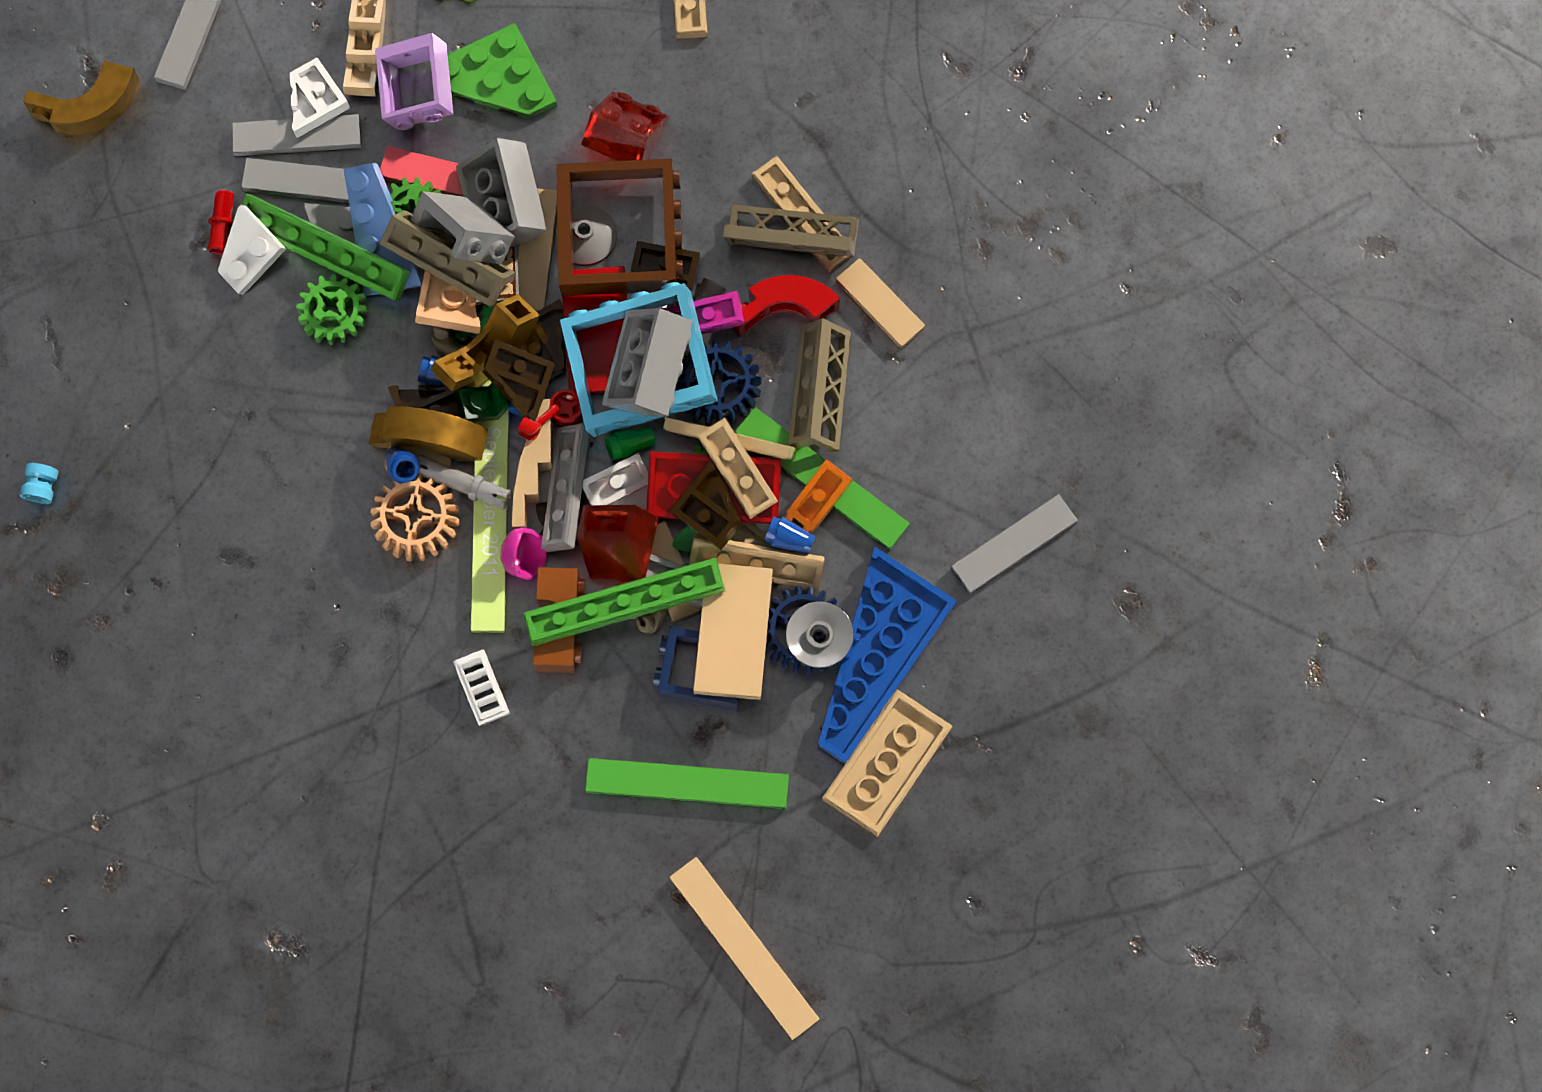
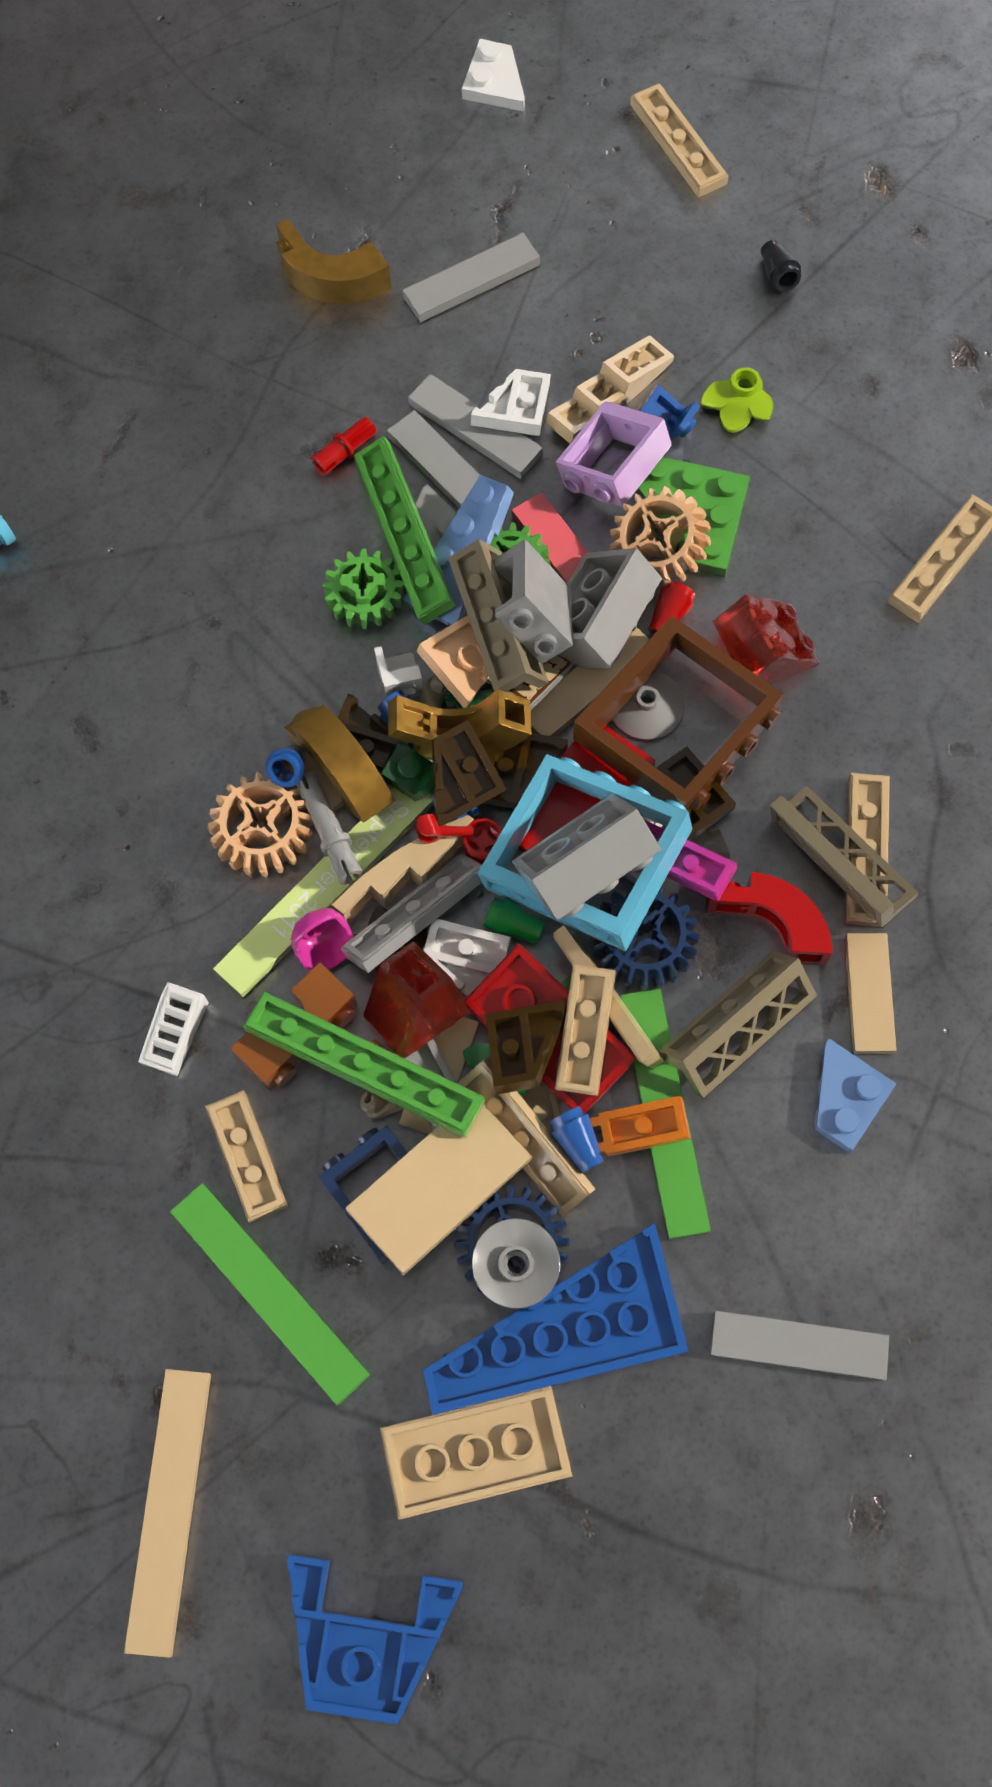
camera: 45 degrees right, 5 degrees down
white wing [218,205,286,295] -> none
none -> tan tile [205,1090,289,1223]
none -> blue wing [287,1554,464,1725]
none -> white panel [374,646,423,698]
none -> light nougat gear [610,486,711,586]
none -> blue bracket [638,385,700,441]
none -> red cone [647,580,695,635]
none -> medium blue wing [814,1038,897,1153]

